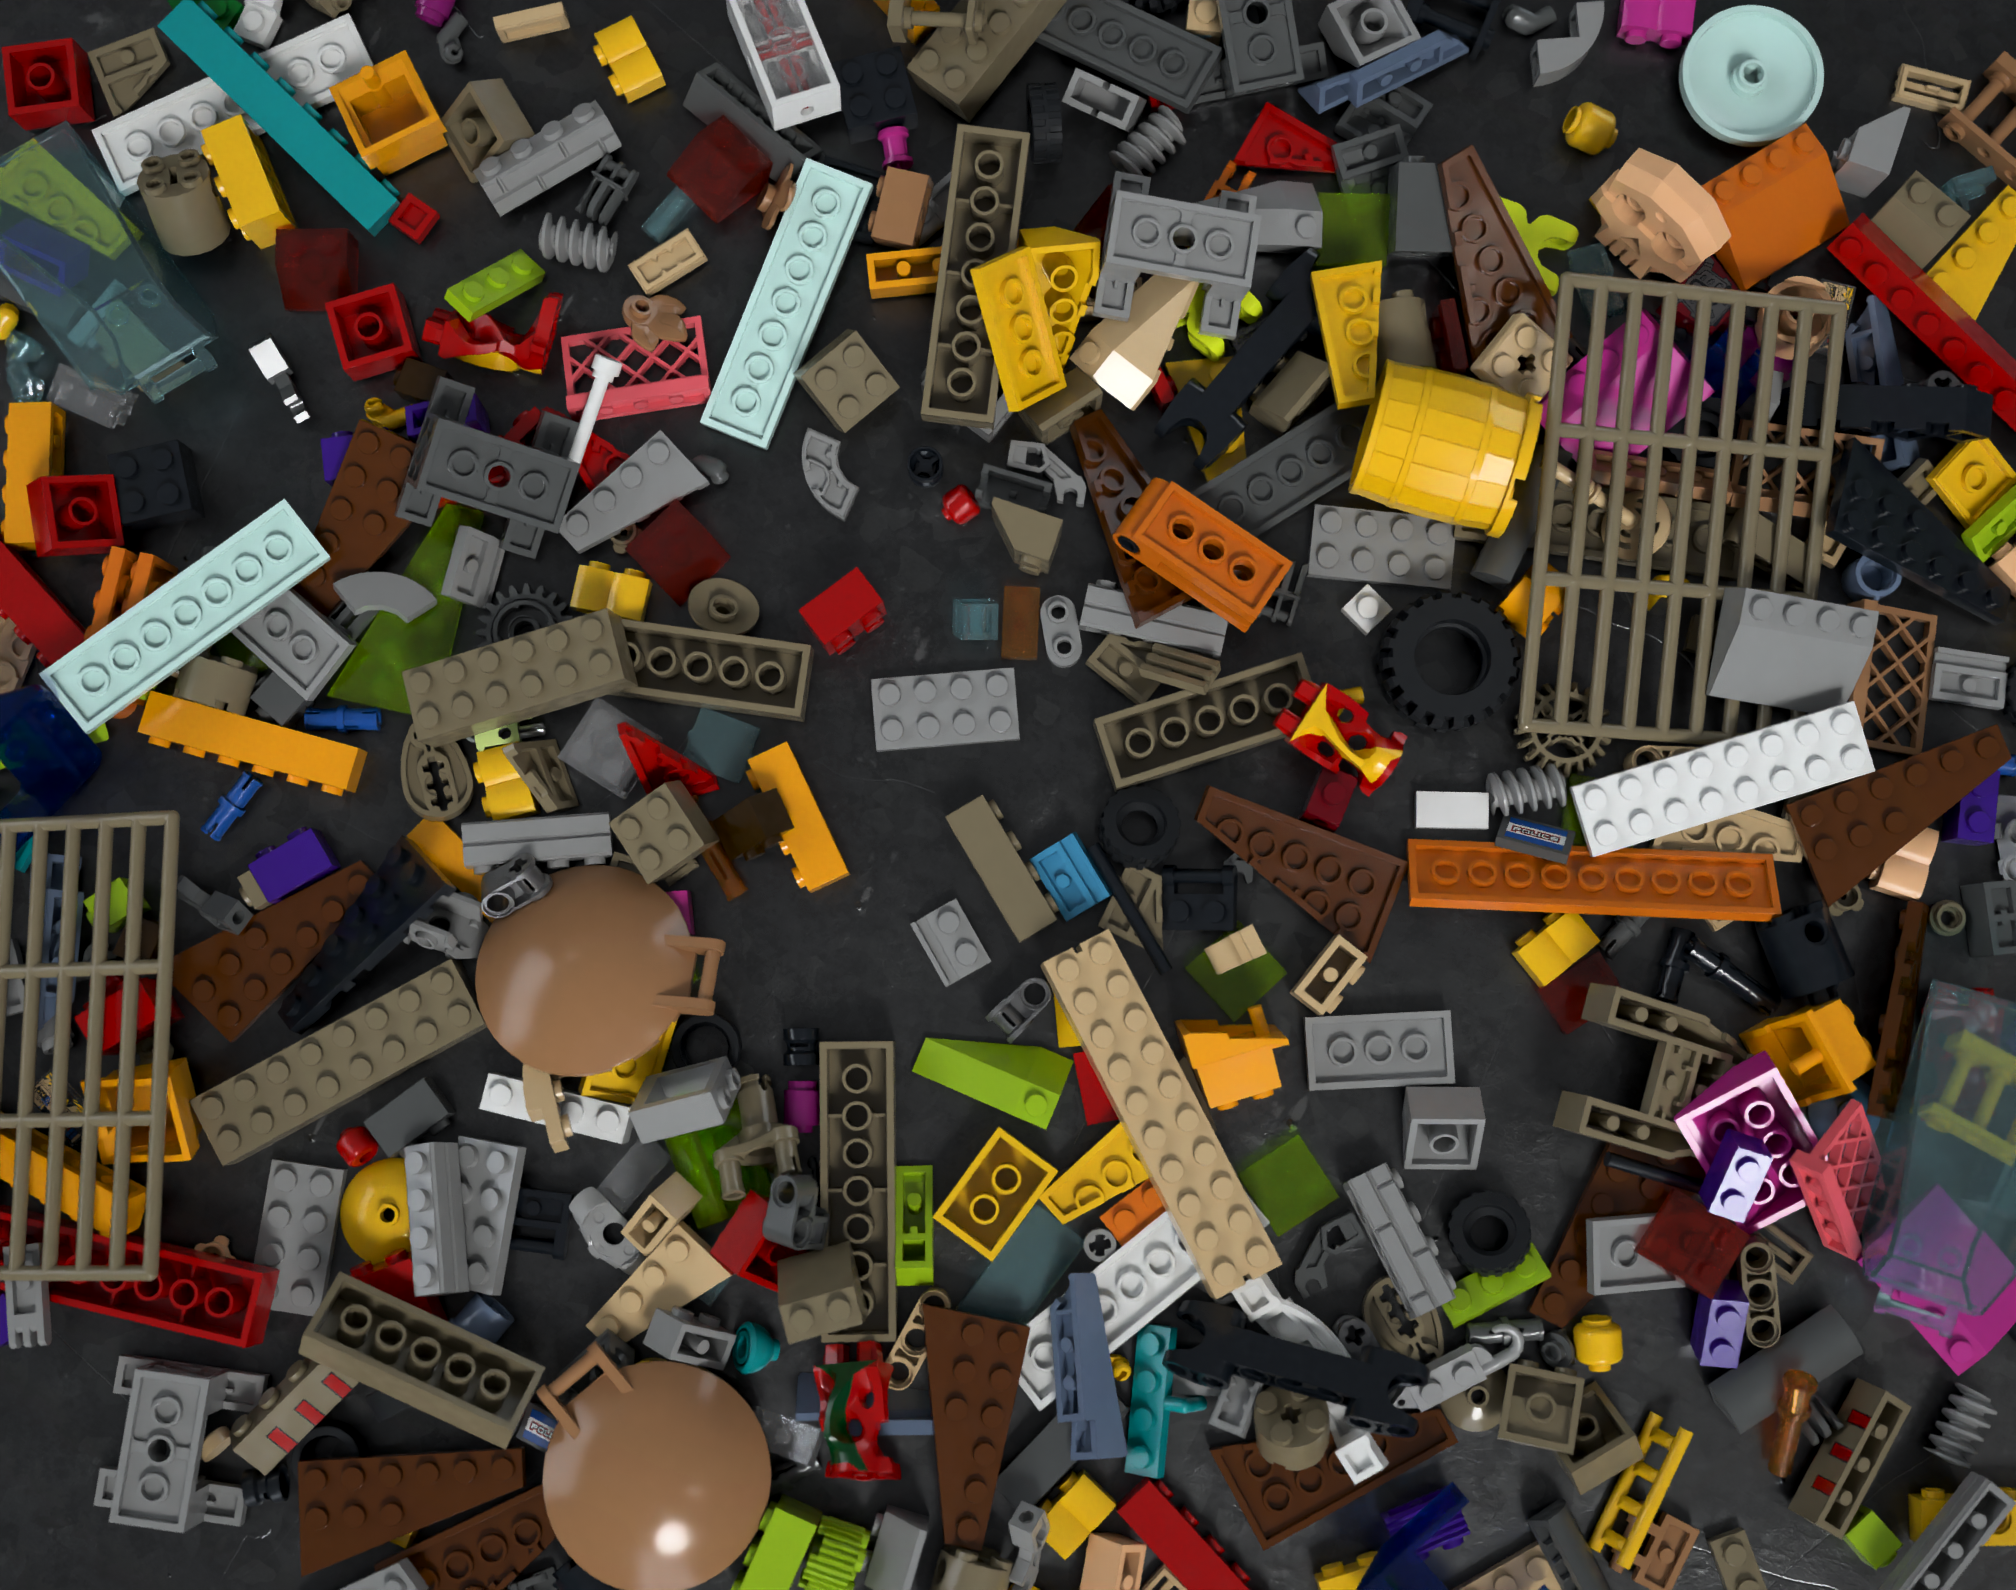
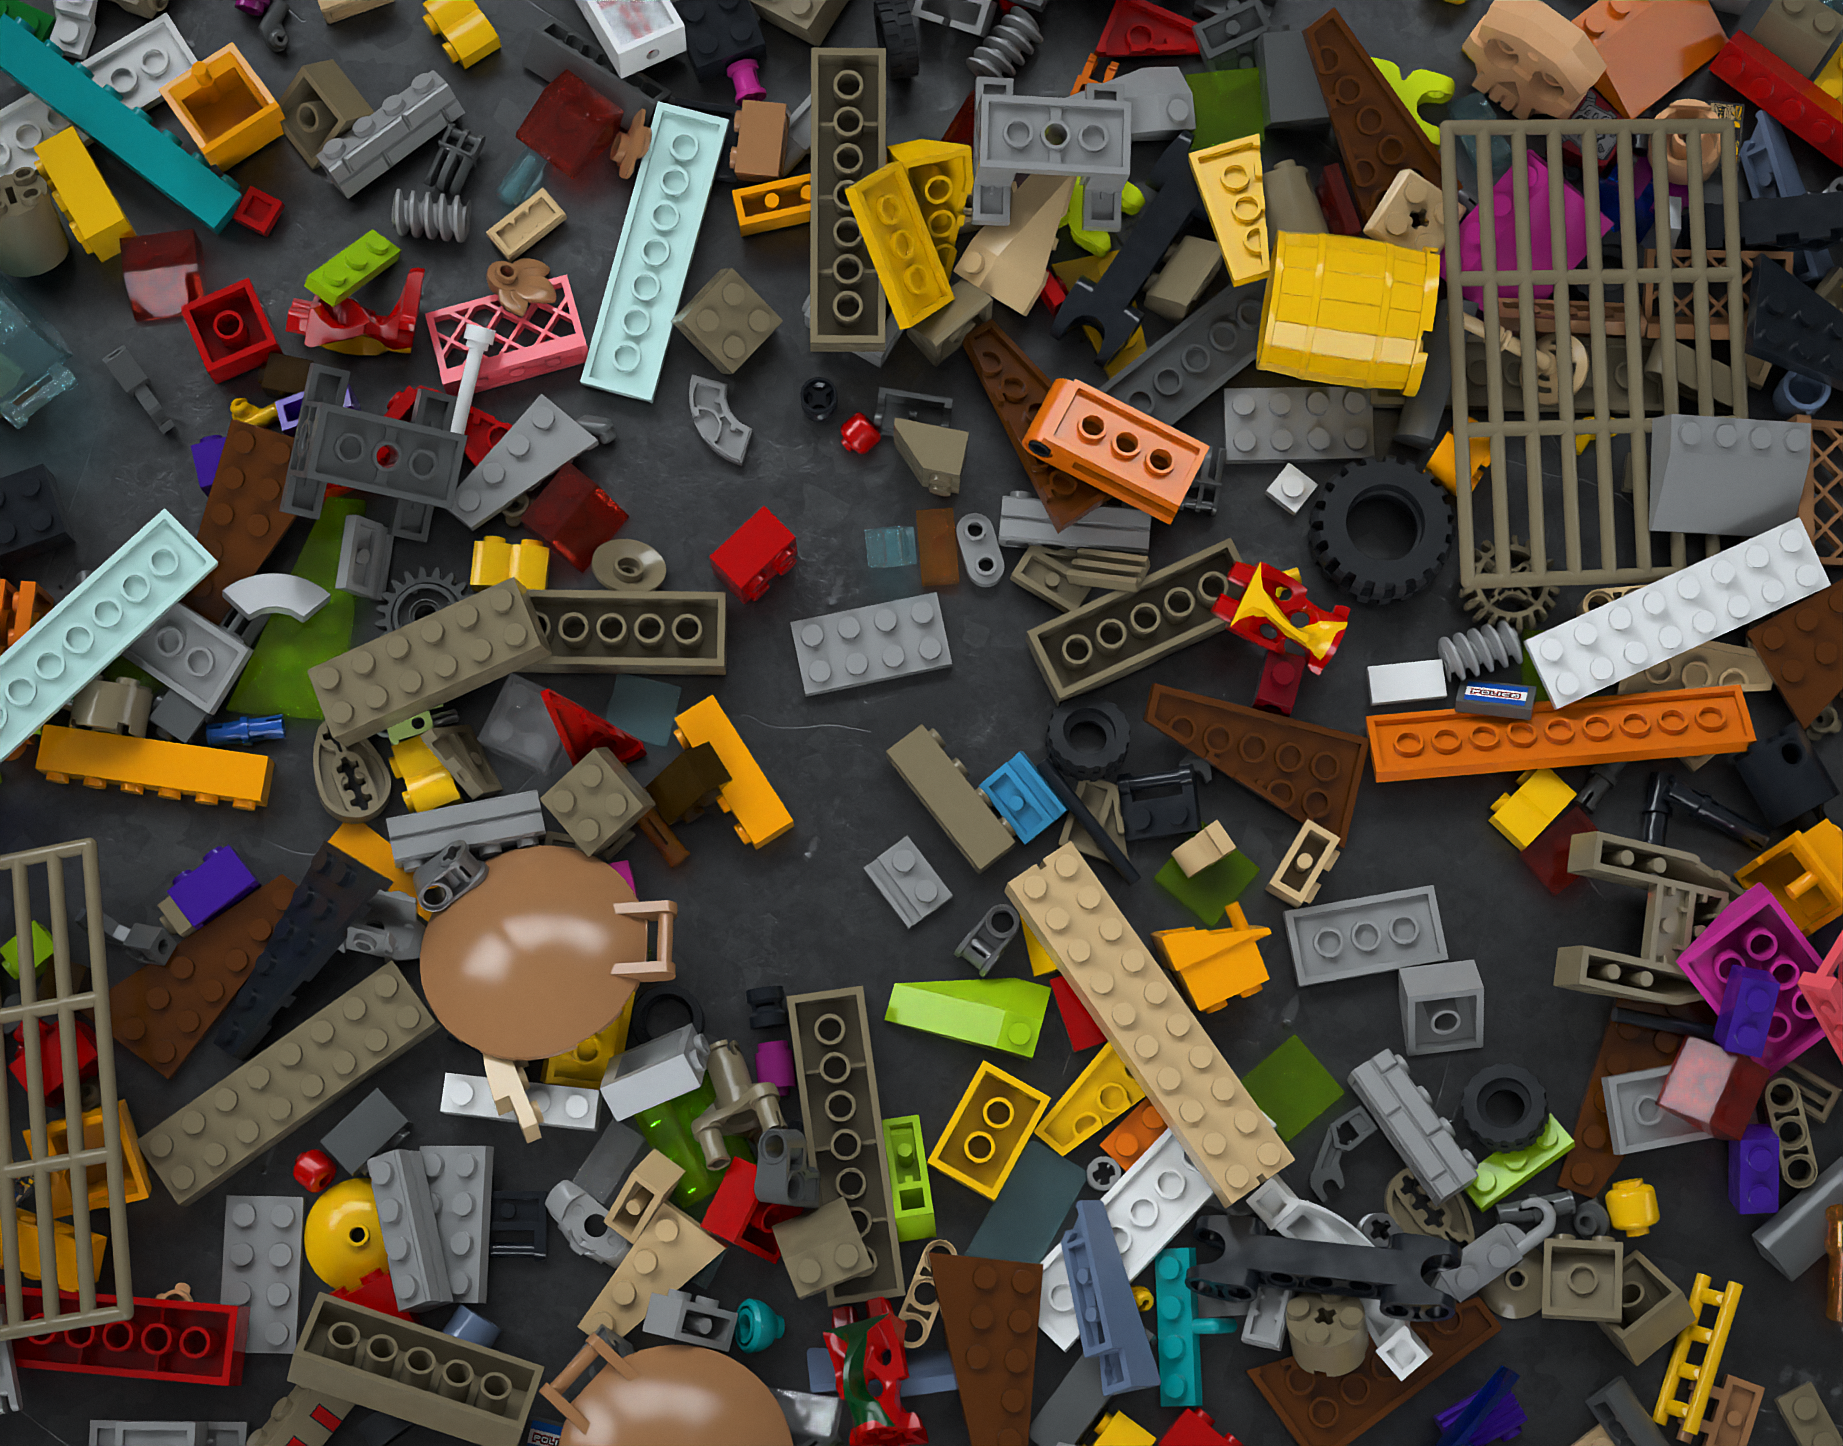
camera: 10 degrees left, 5 degrees down
blue pin [200,770,264,841] -> none
light grey piece [1007,440,1087,507] -> none

